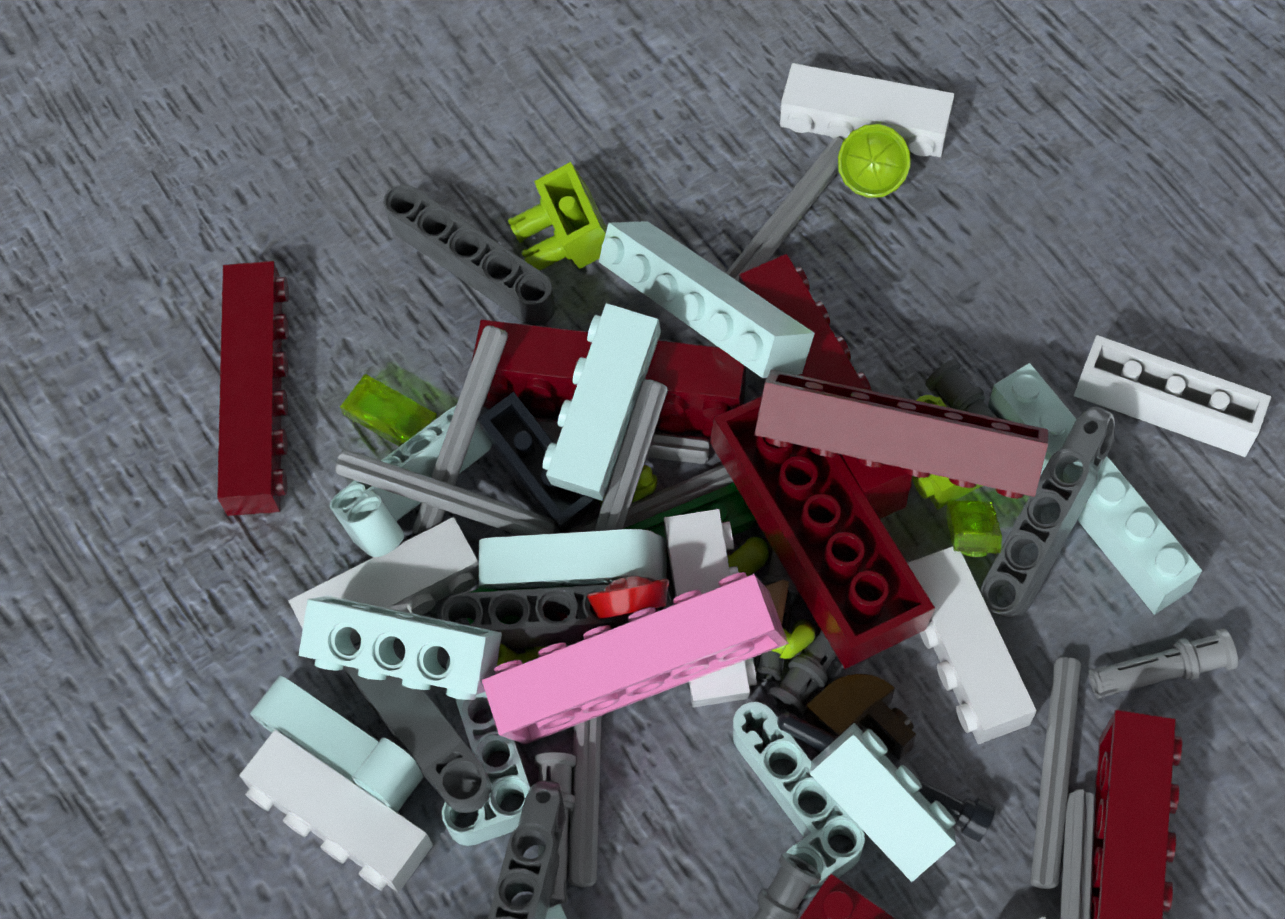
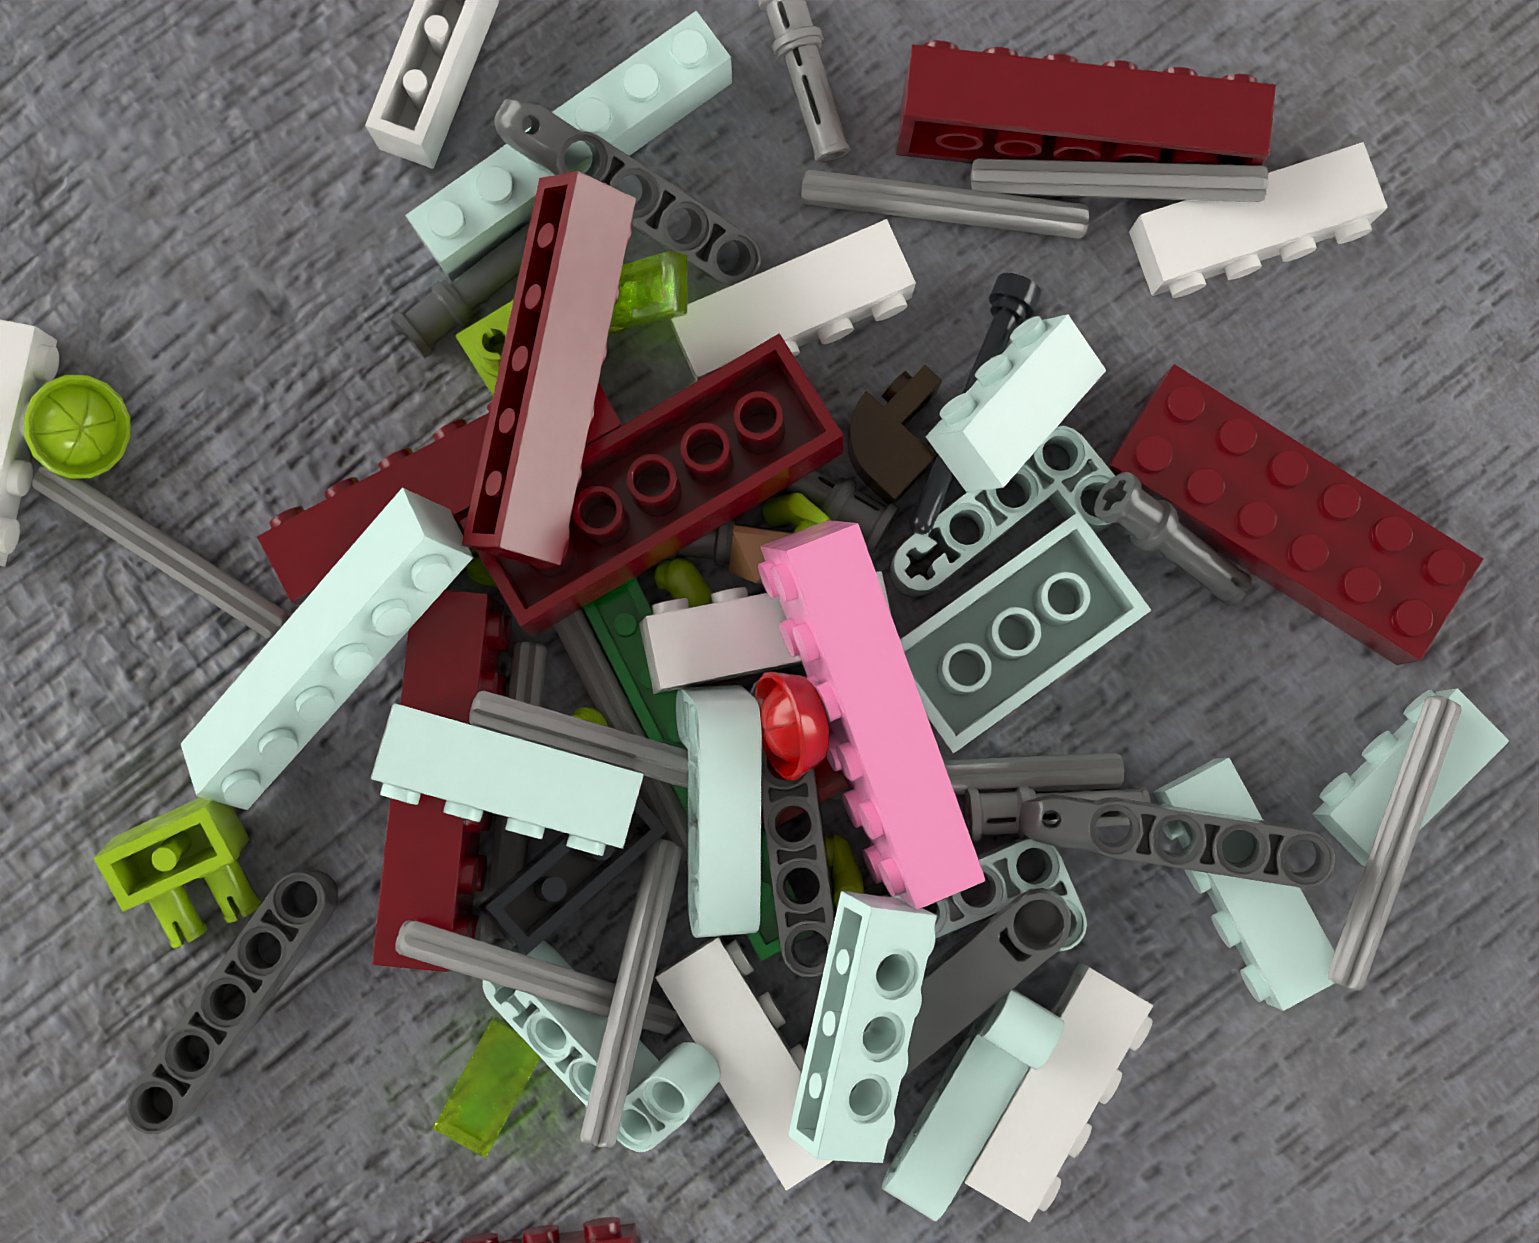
camera: 100 degrees left, 20 degrees up
none -> light aqua brick [900,512,1151,755]

